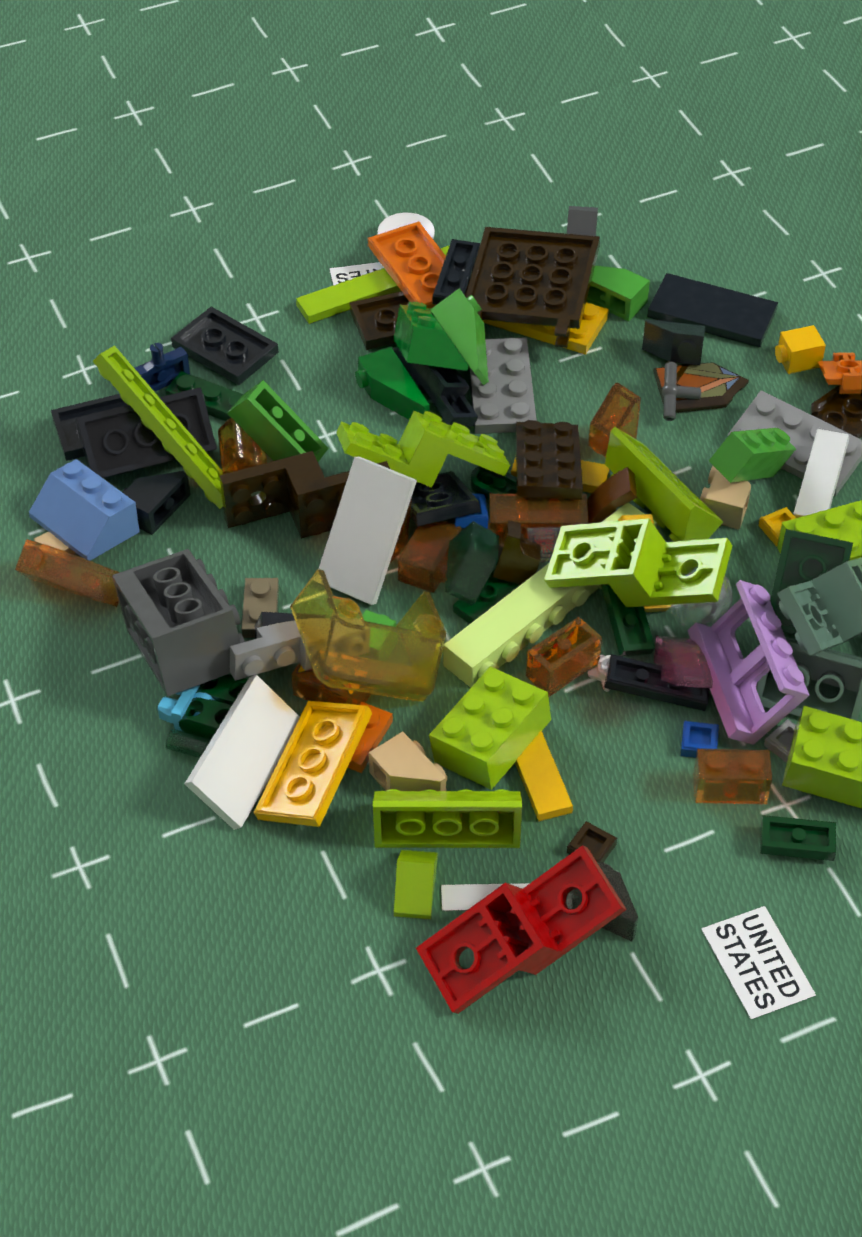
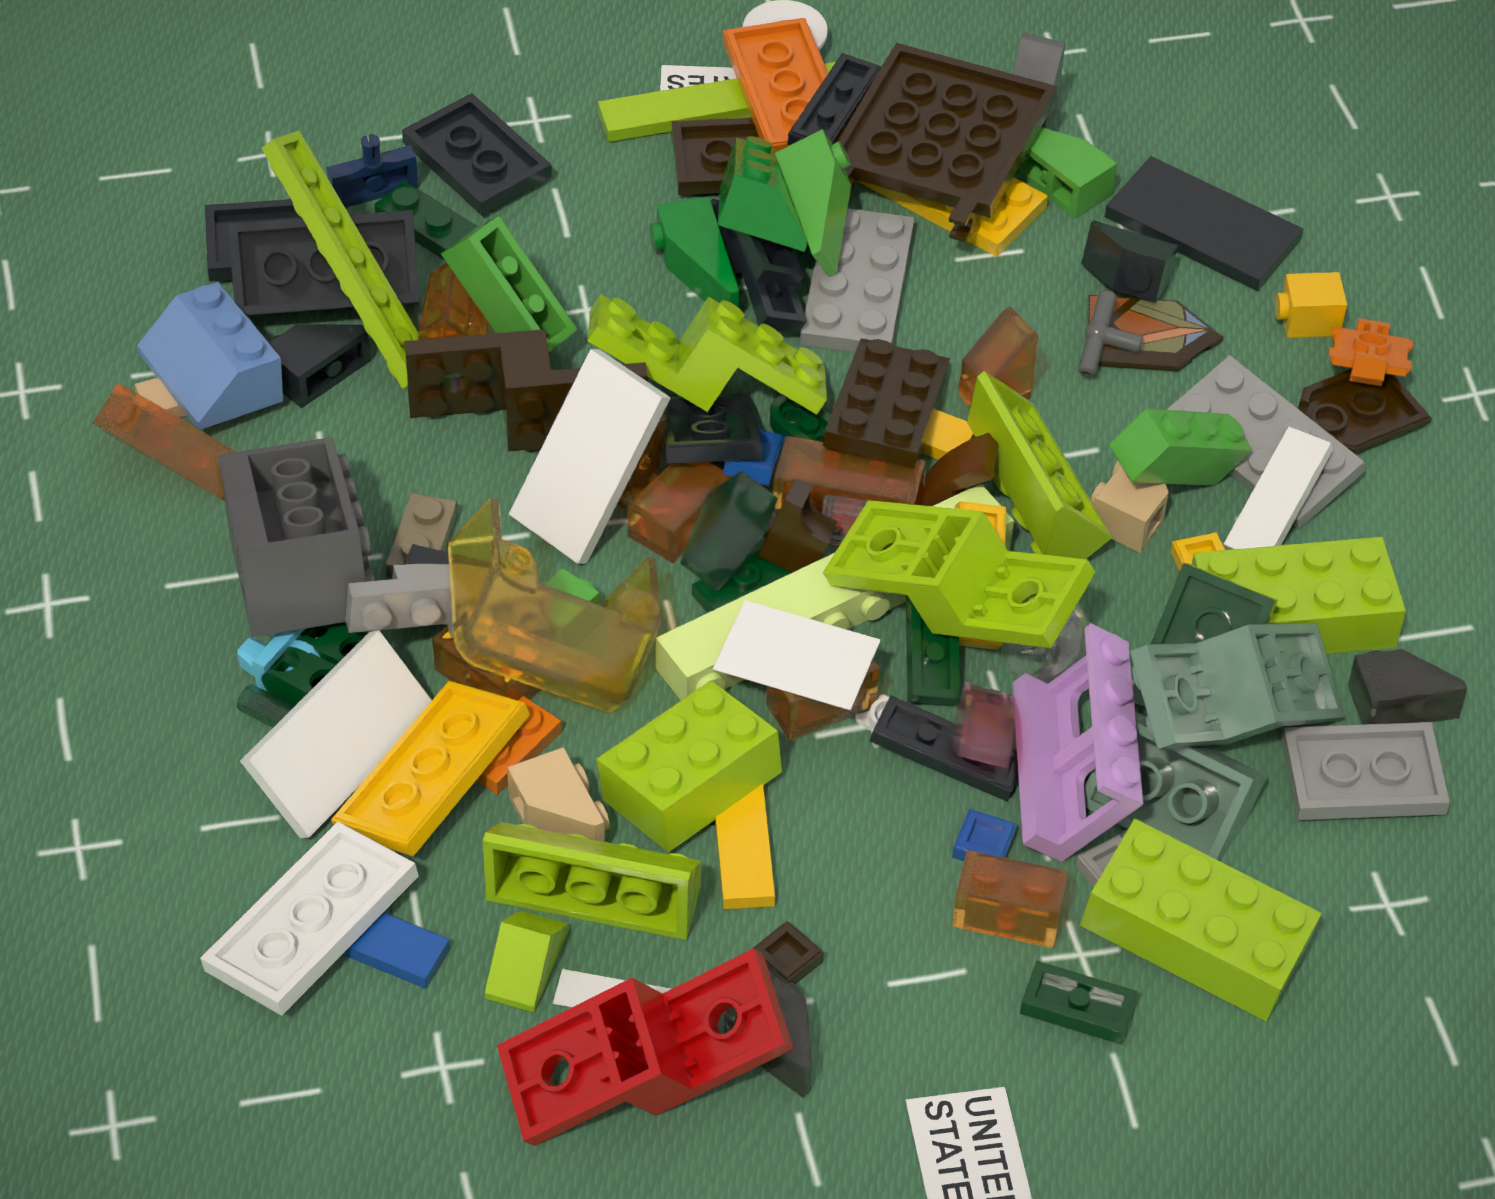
camera: 10 degrees right, 0 degrees up
none -> white plate [200,822,419,1016]
none -> blue tile [342,912,450,989]
none -> white sticker [713,600,880,710]

